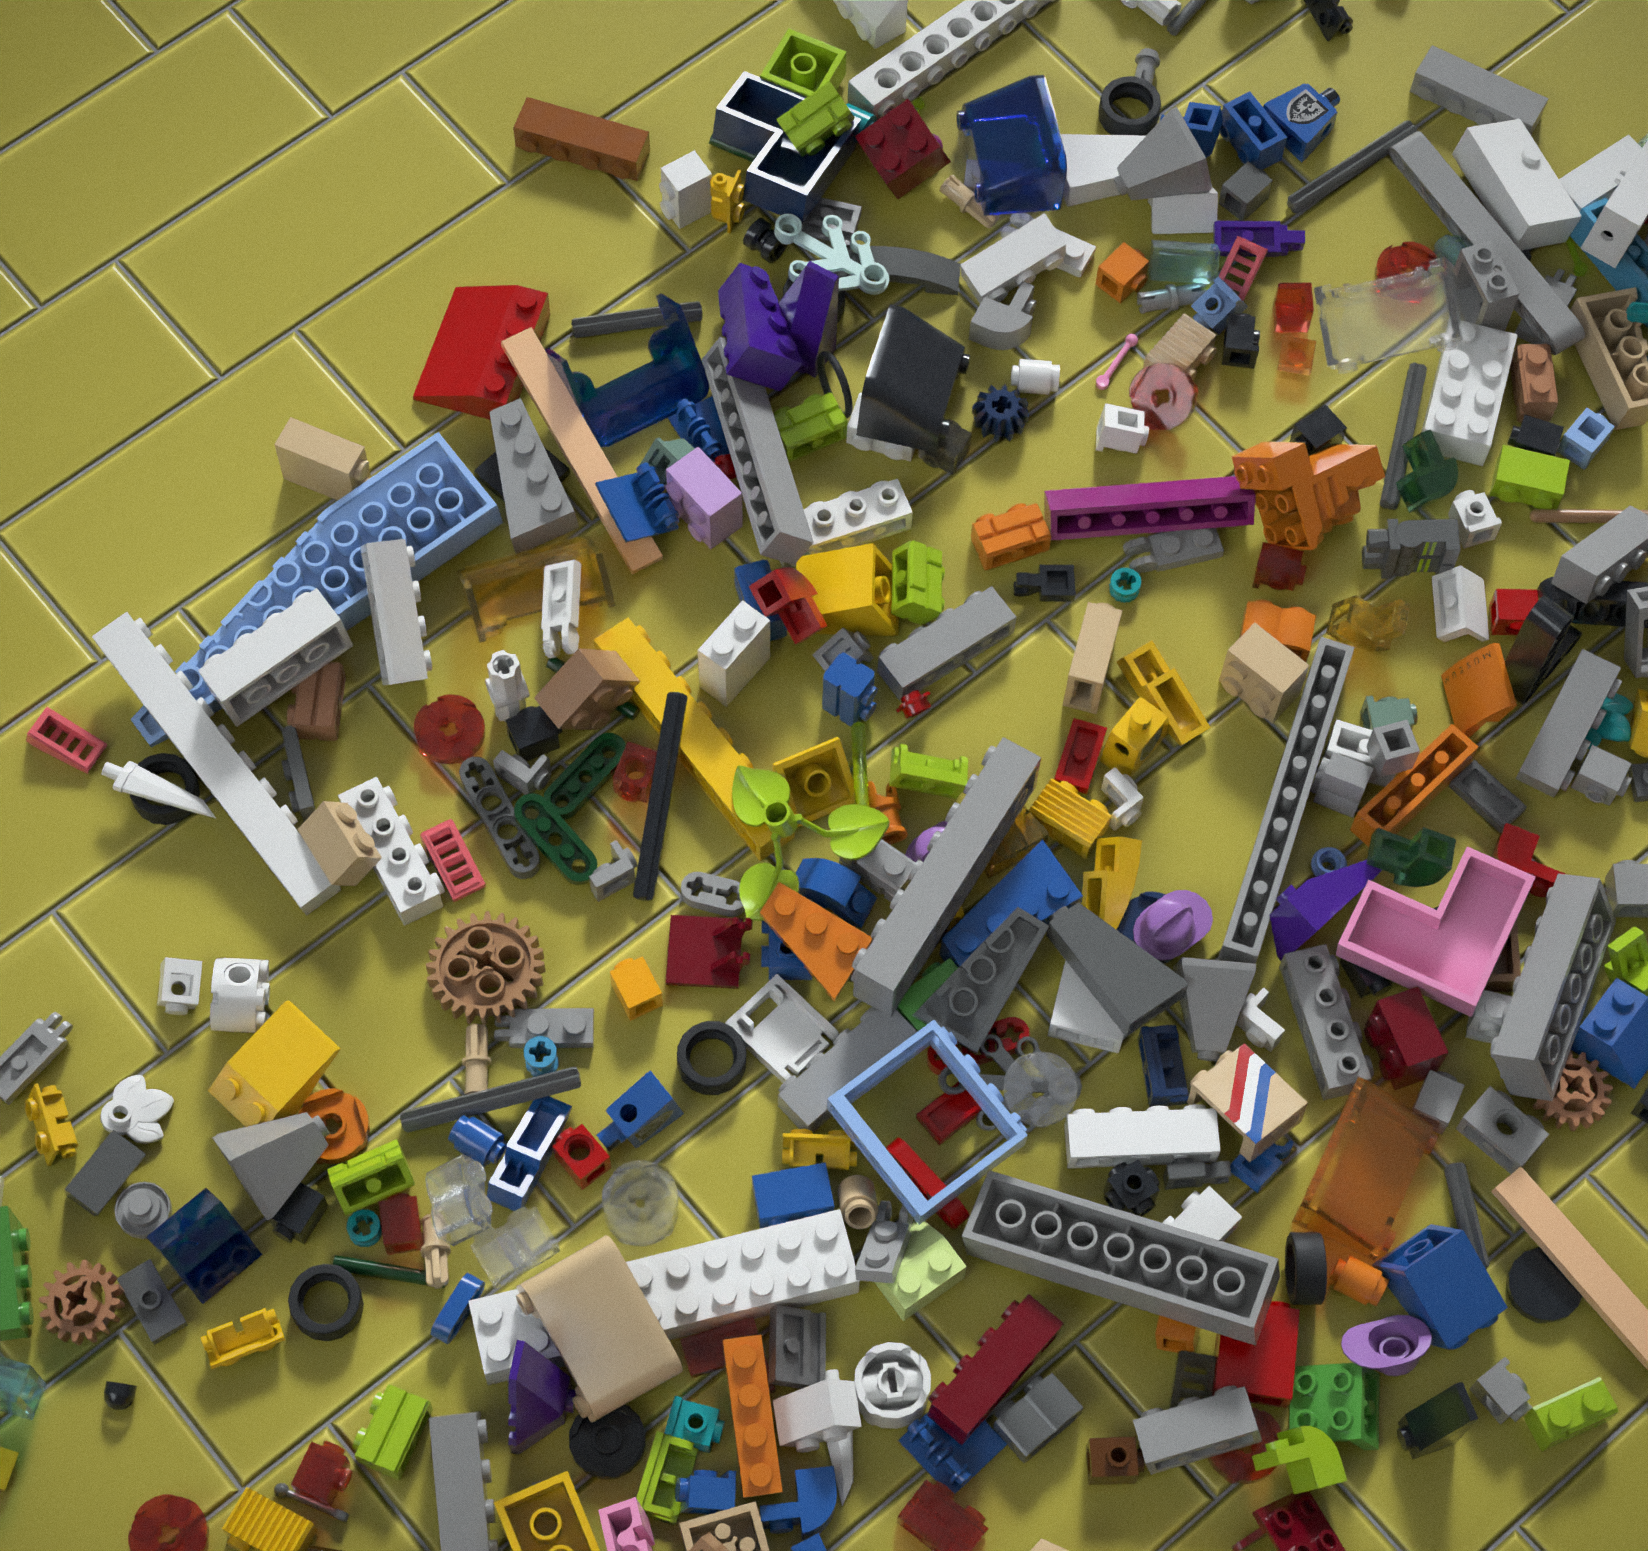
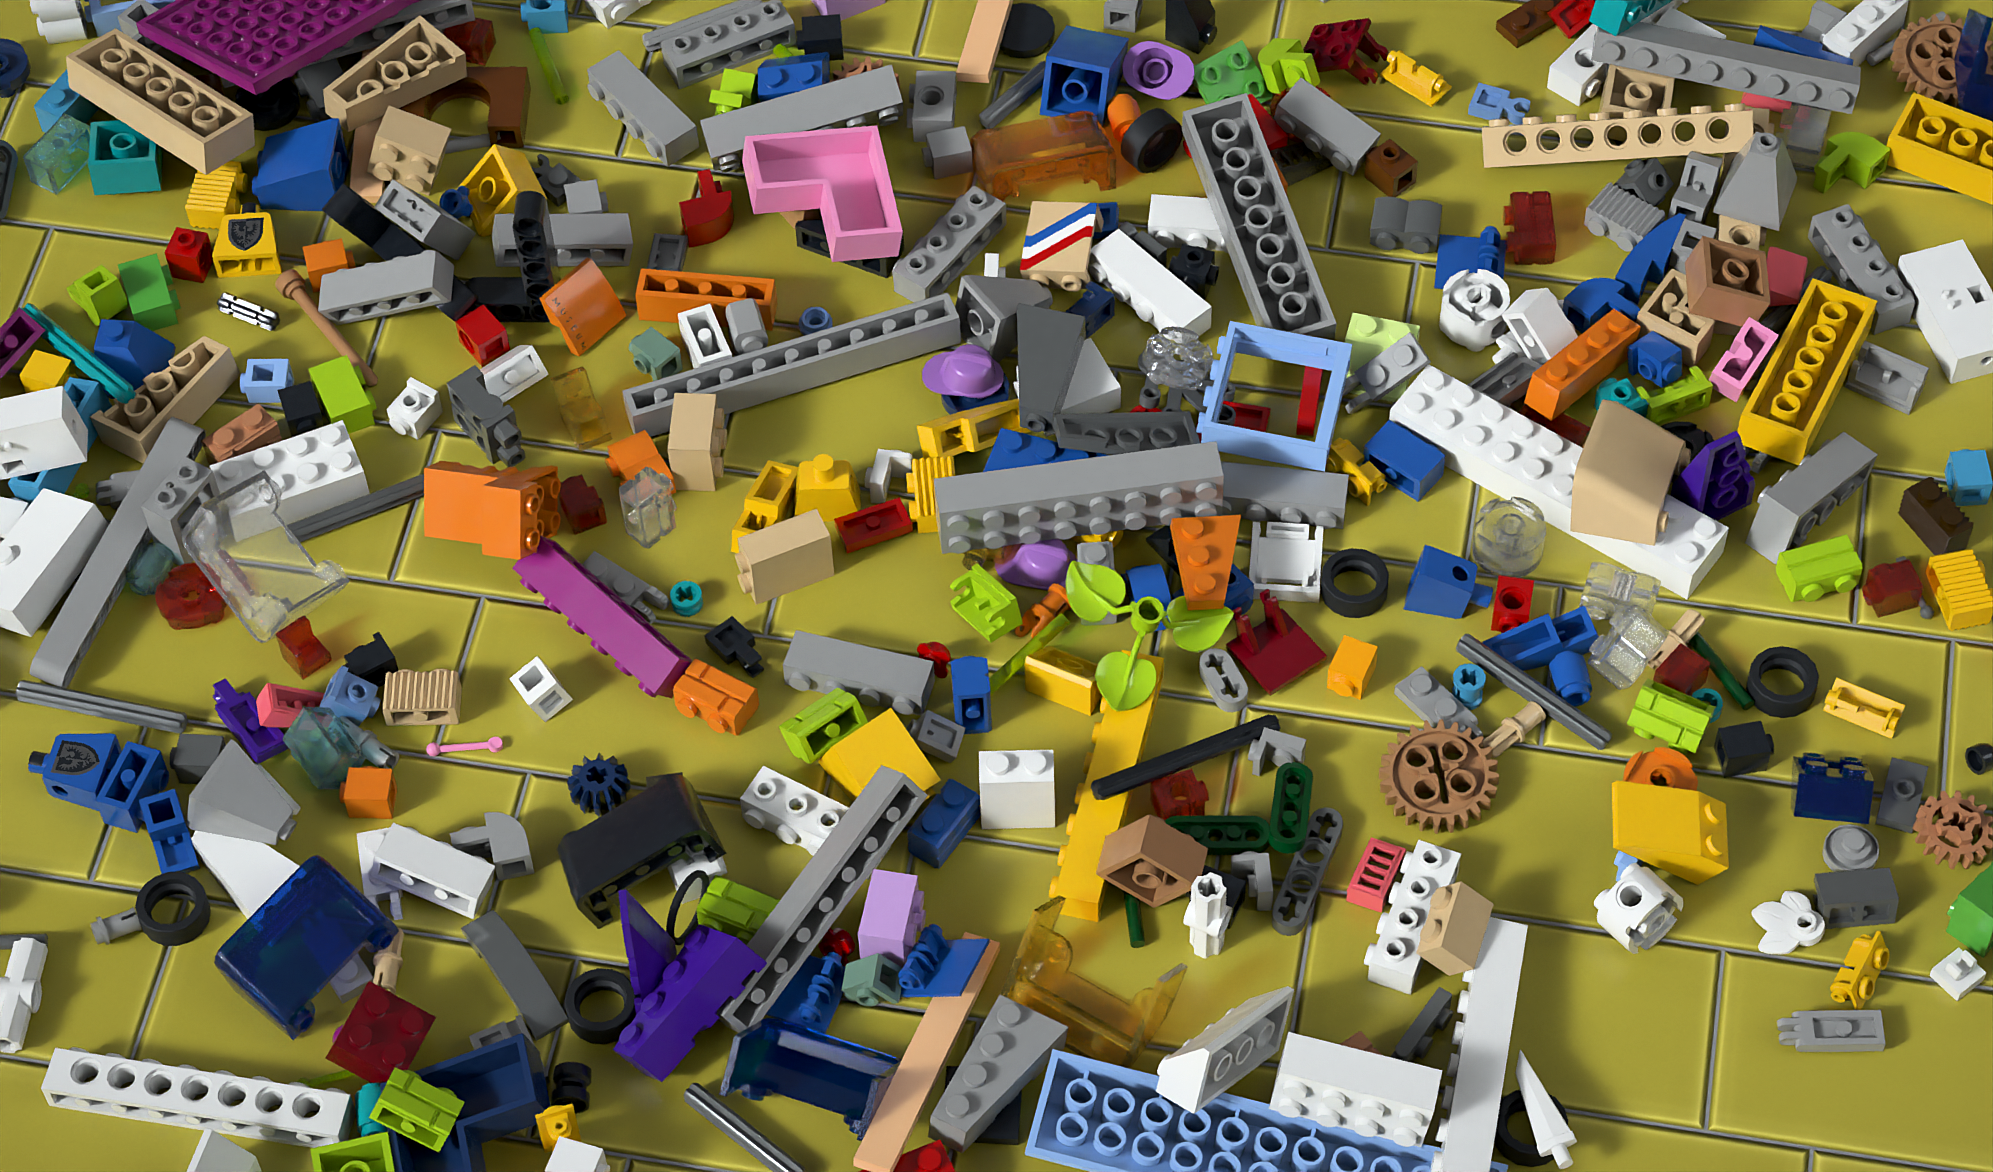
camera: 125 degrees left, 10 degrees down
white brick [157,957,202,1015] -> none
light grey slope [213,1112,330,1221] -> none
clear red plate [414,694,486,764] -> none
blue beam [430,1273,485,1344] -> none
white hinge [541,560,581,658] -> none
red brick [749,567,828,644] -> none
light aqua plant [774,214,889,295] -> none
tan brick [838,1175,878,1229] -> none
dark red brick [927,1294,1064,1445] -> none
white brick [1011,359,1060,395] -> none
clear red plate [1129,363,1198,430] -> none
dark purple wedge [1269,851,1397,961] -> none
clear orange plate [1277,335,1316,376] -> none
black brick [1289,404,1347,456] -> none
dark red brick [1364,986,1449,1091] -> none
light grey brick [1366,720,1420,778] -> none
clear green brick [1366,827,1456,887] -> none
clear green brick [1395,429,1458,513] -> none
none -> clear brick [619,467,677,549]

